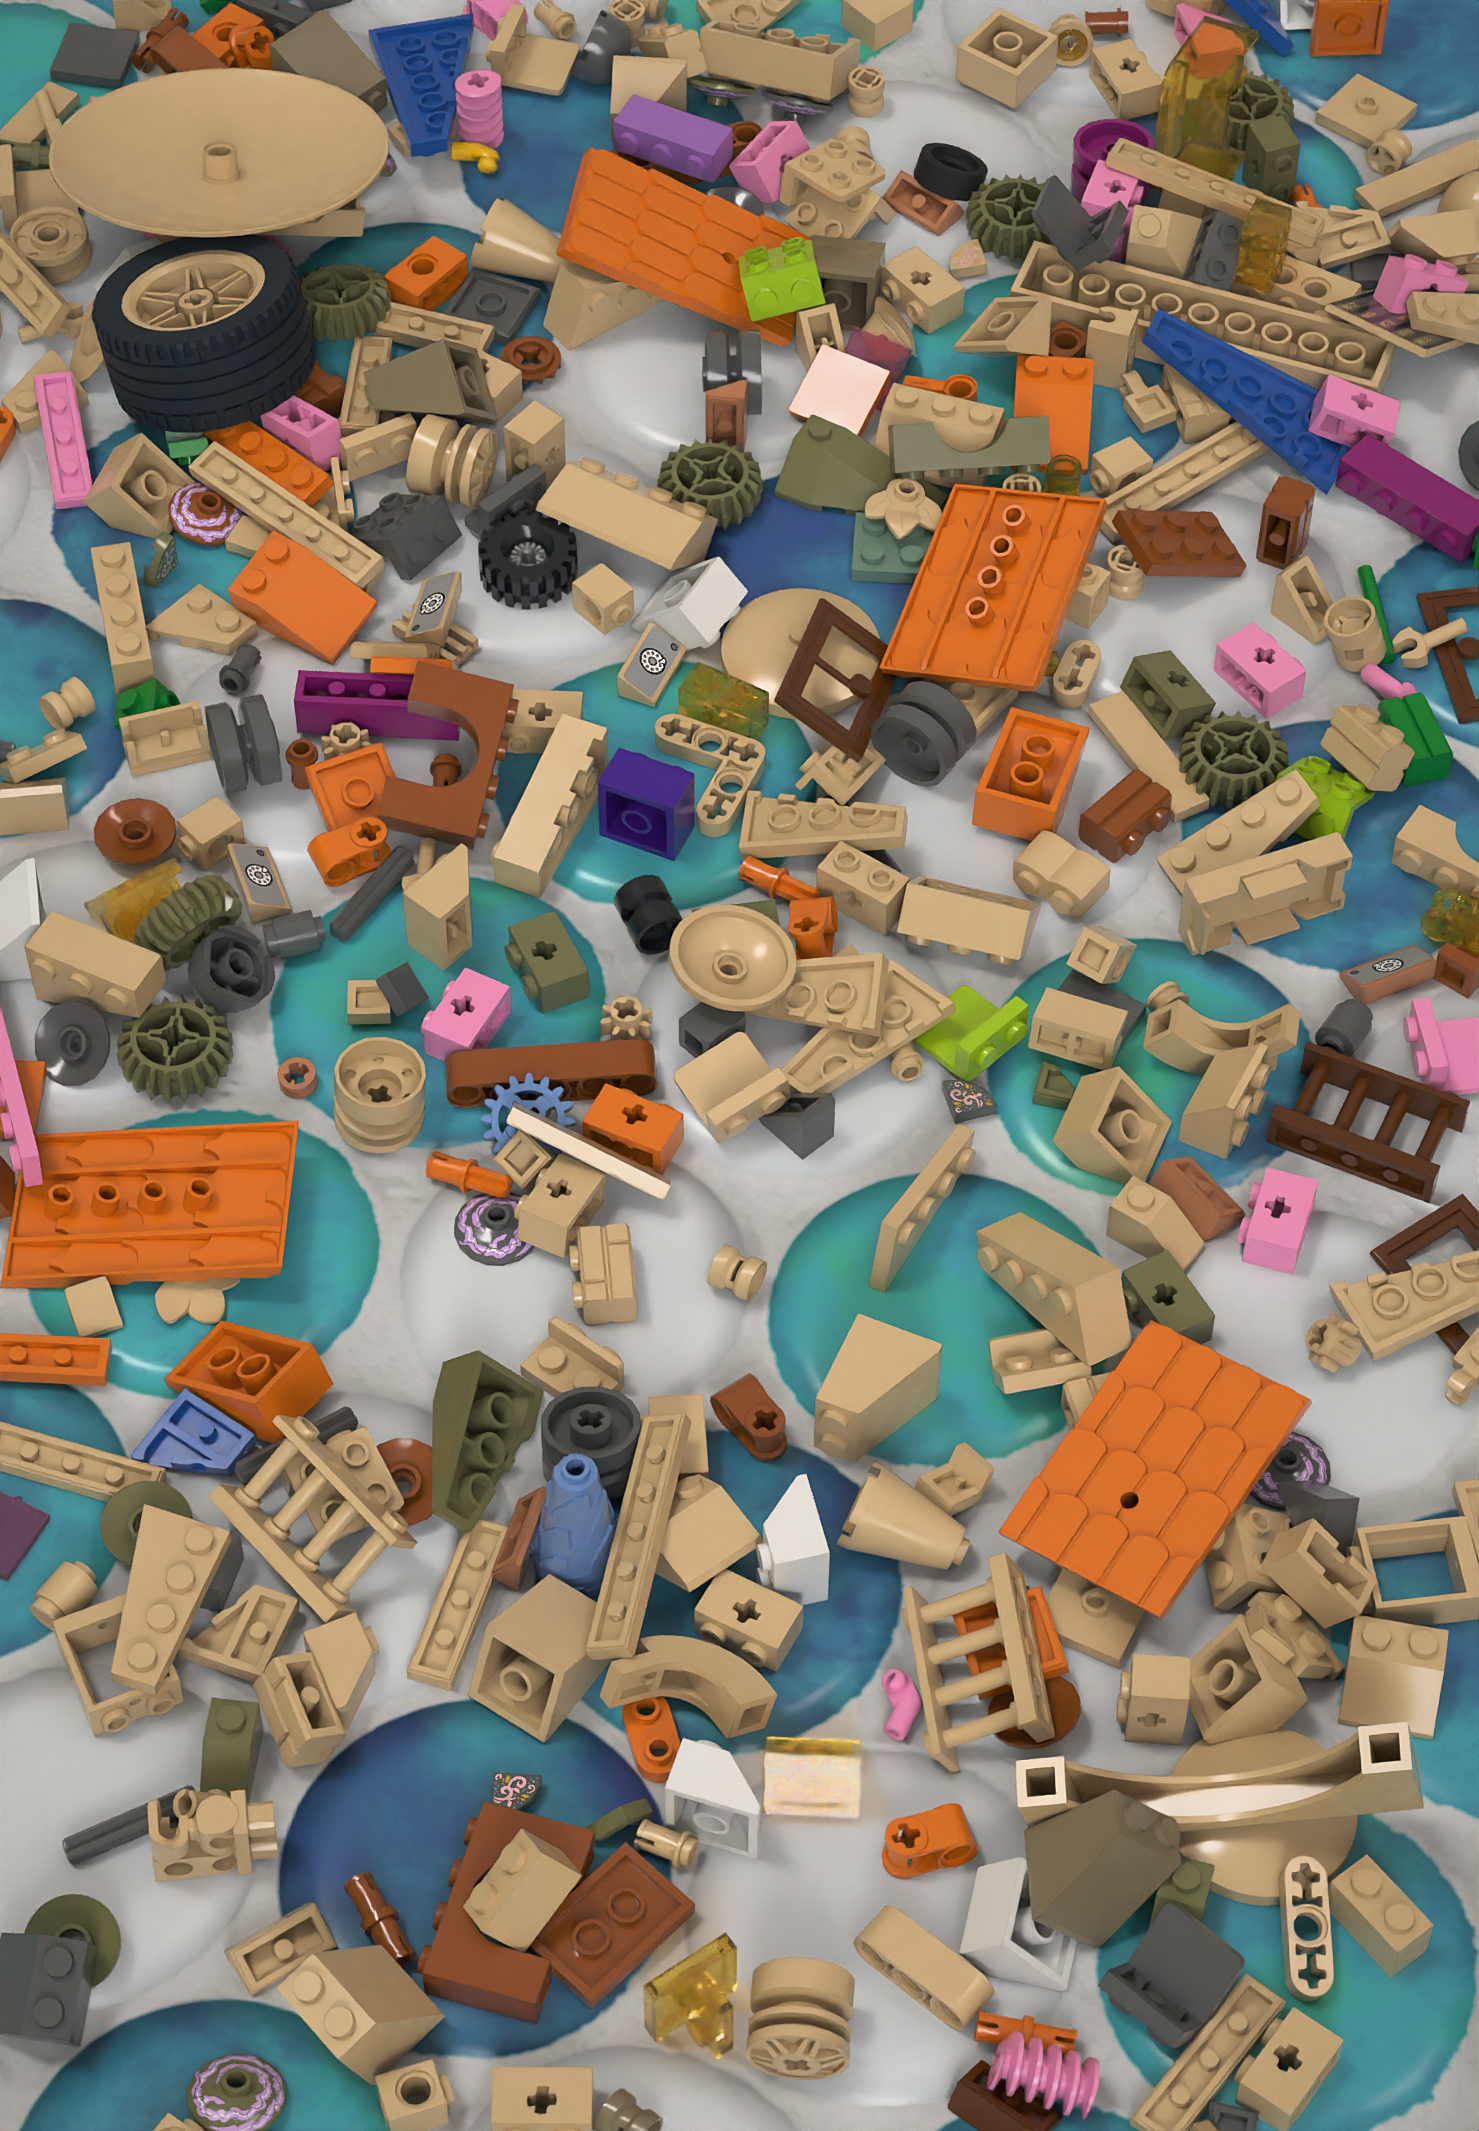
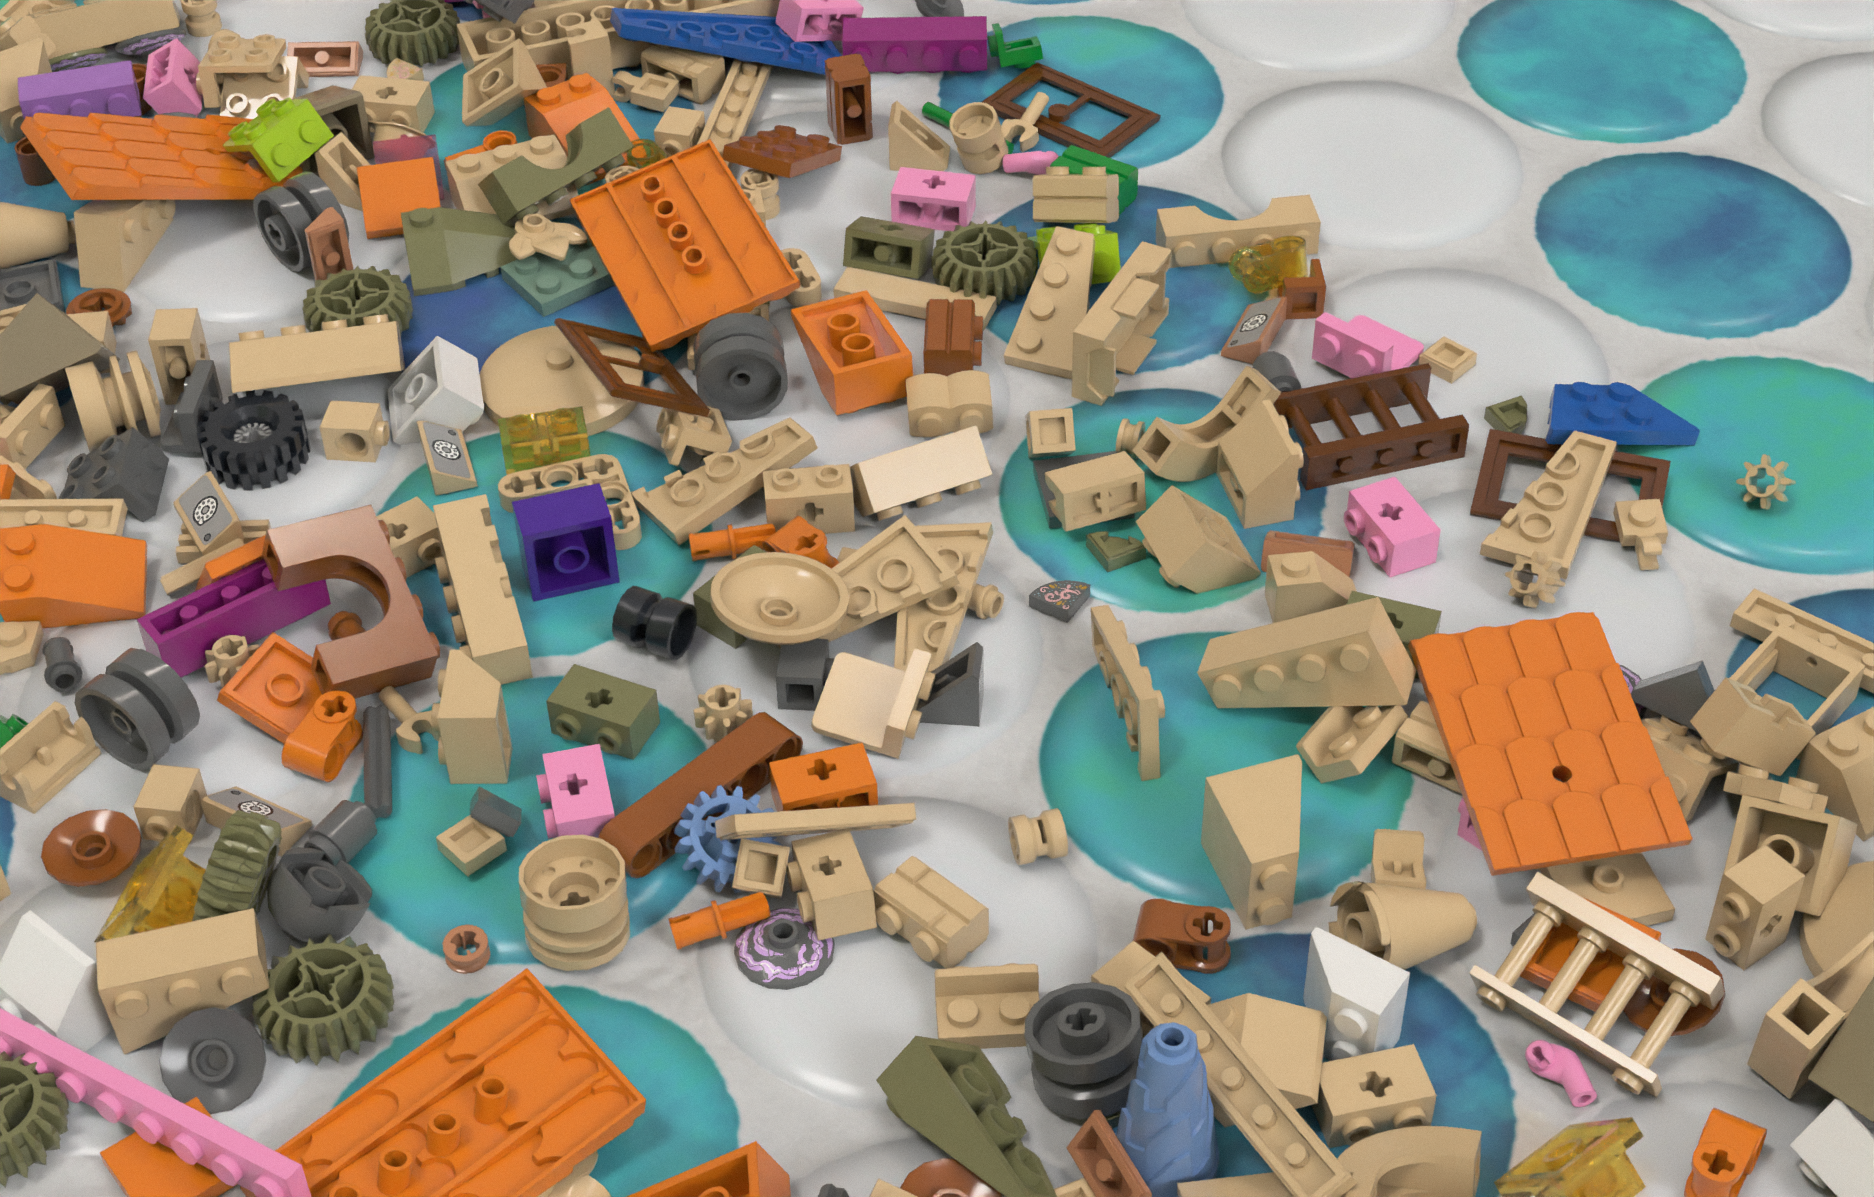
camera: 40 degrees left, 10 degrees down
dark orange pin [285,739,318,790] -> none
lime bracket [912,985,1029,1082] -> none
black tyre [913,143,988,202] -> none

